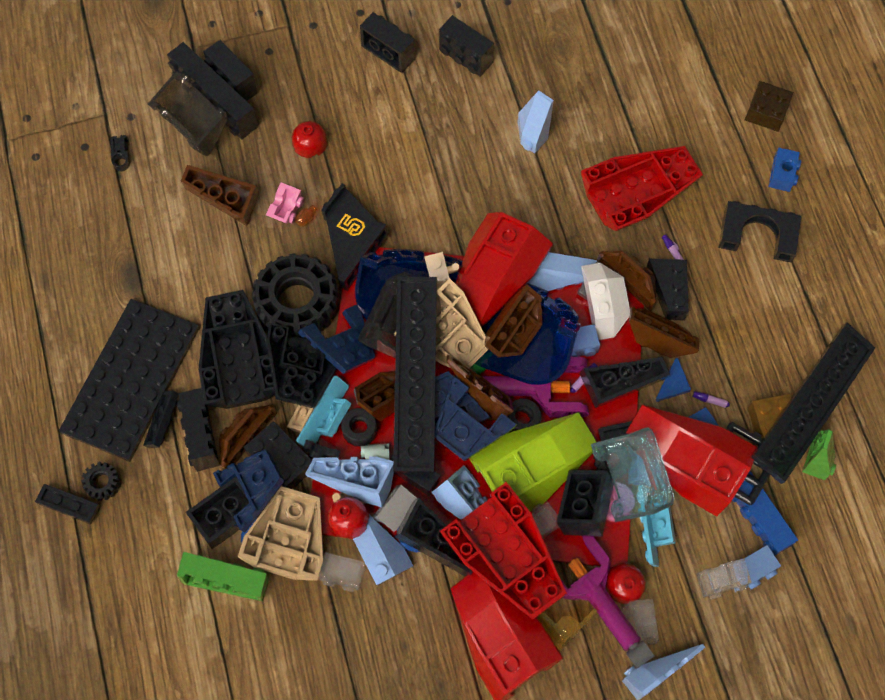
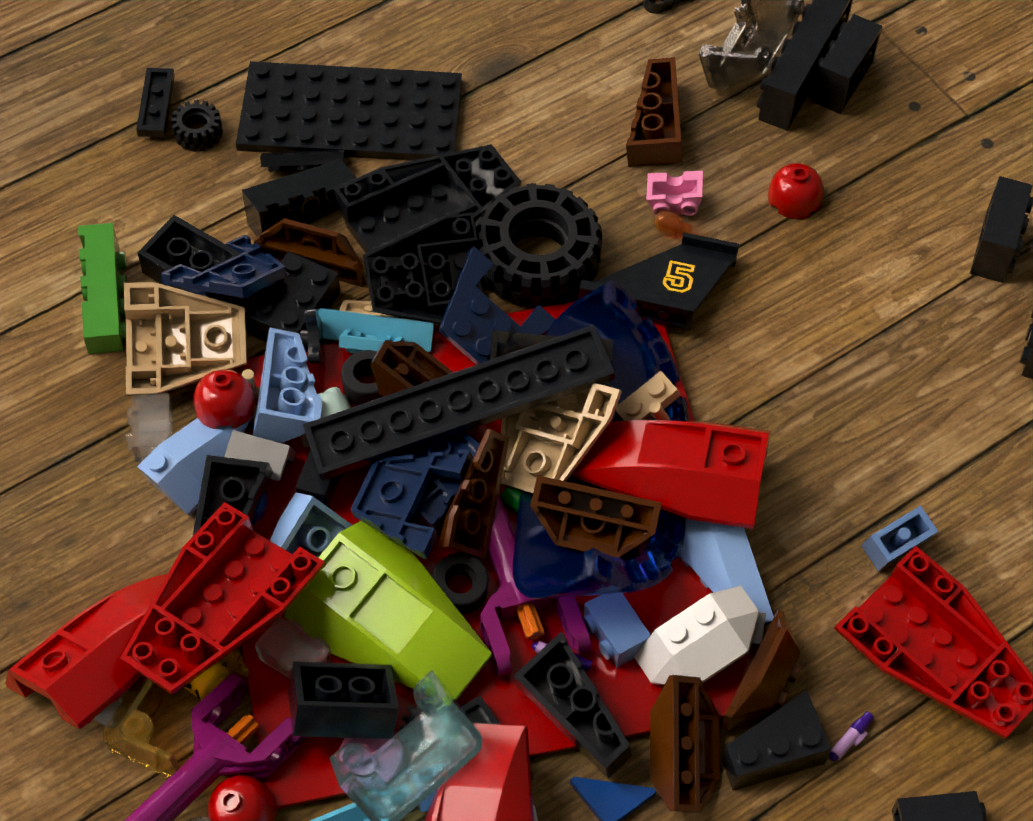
camera: 70 degrees right, 10 degrees down
light blue wedge [517,91,554,153] -> none
none -> medium blue brick [861,505,938,571]

